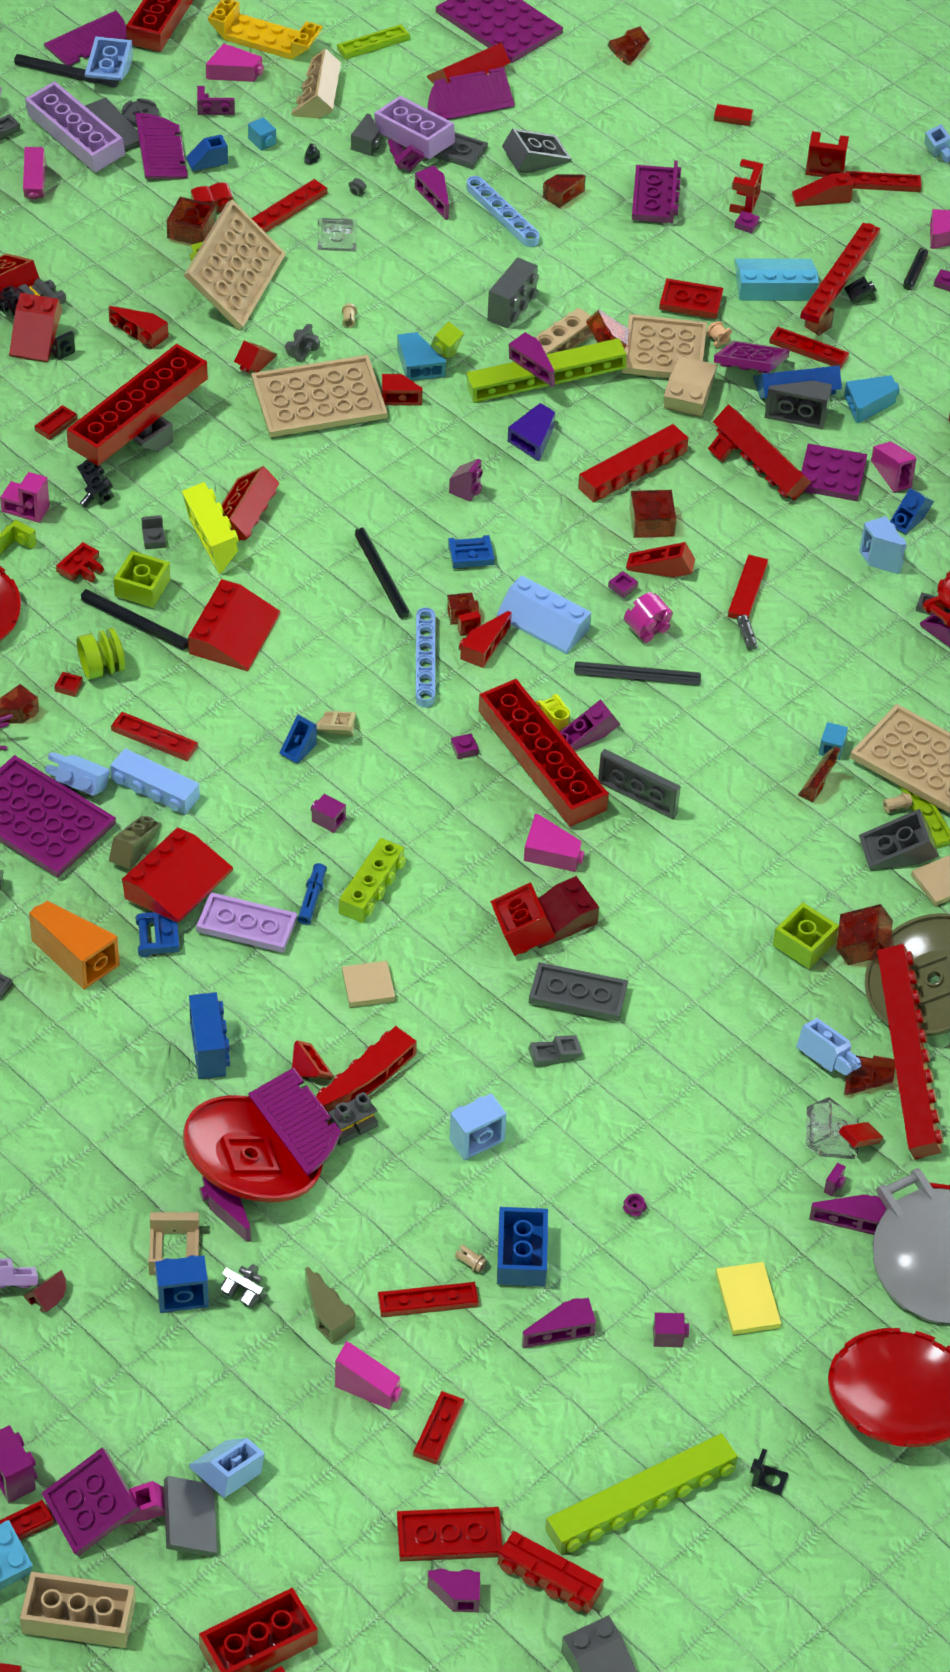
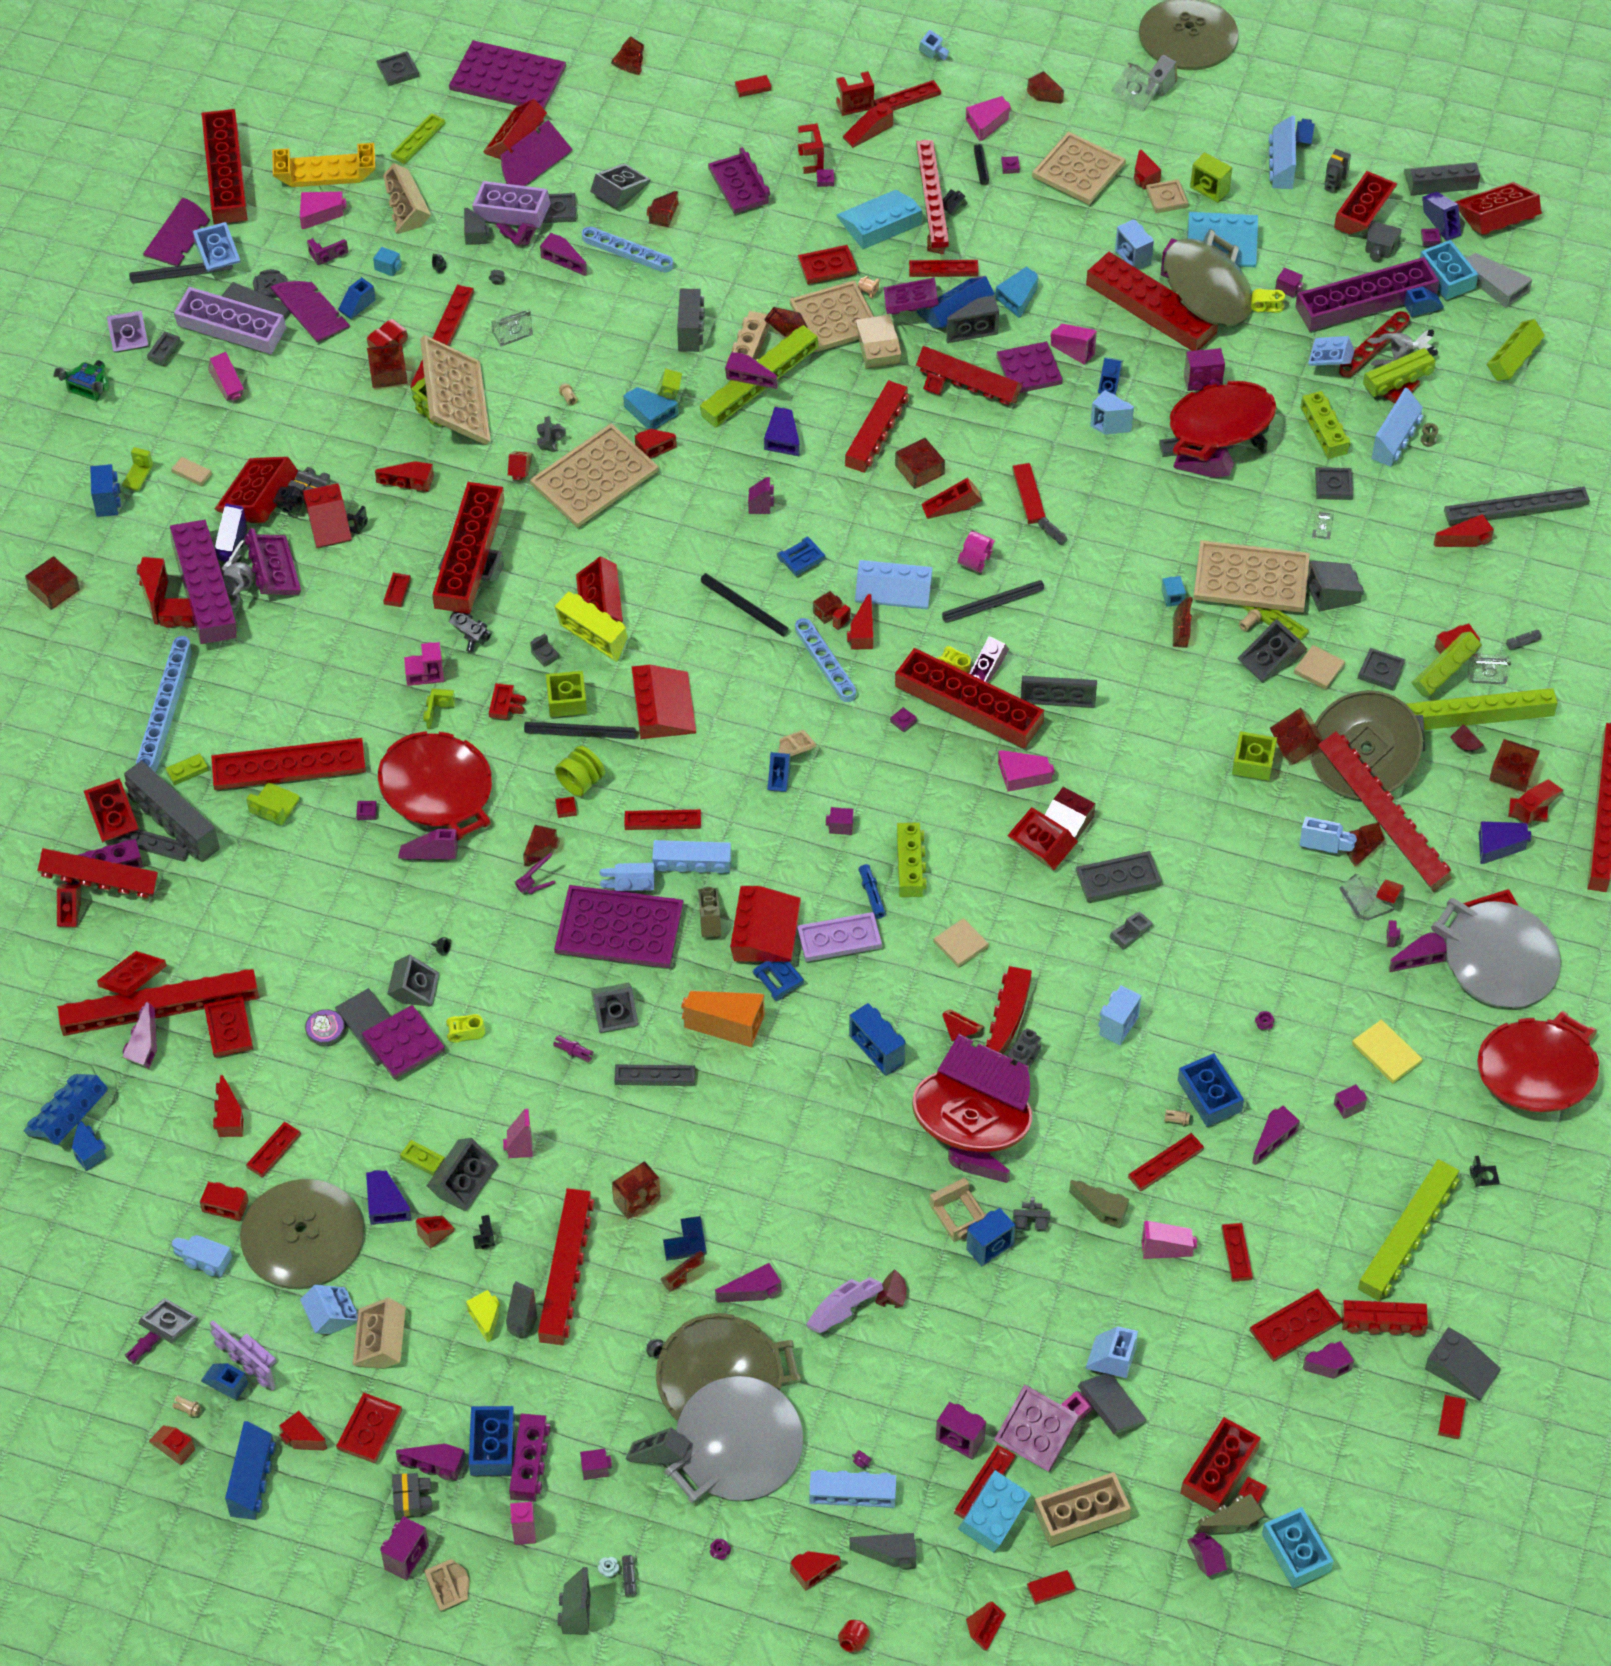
camera: 25 degrees left, 5 degrees up
magenta plate [608,571,638,598] -> none

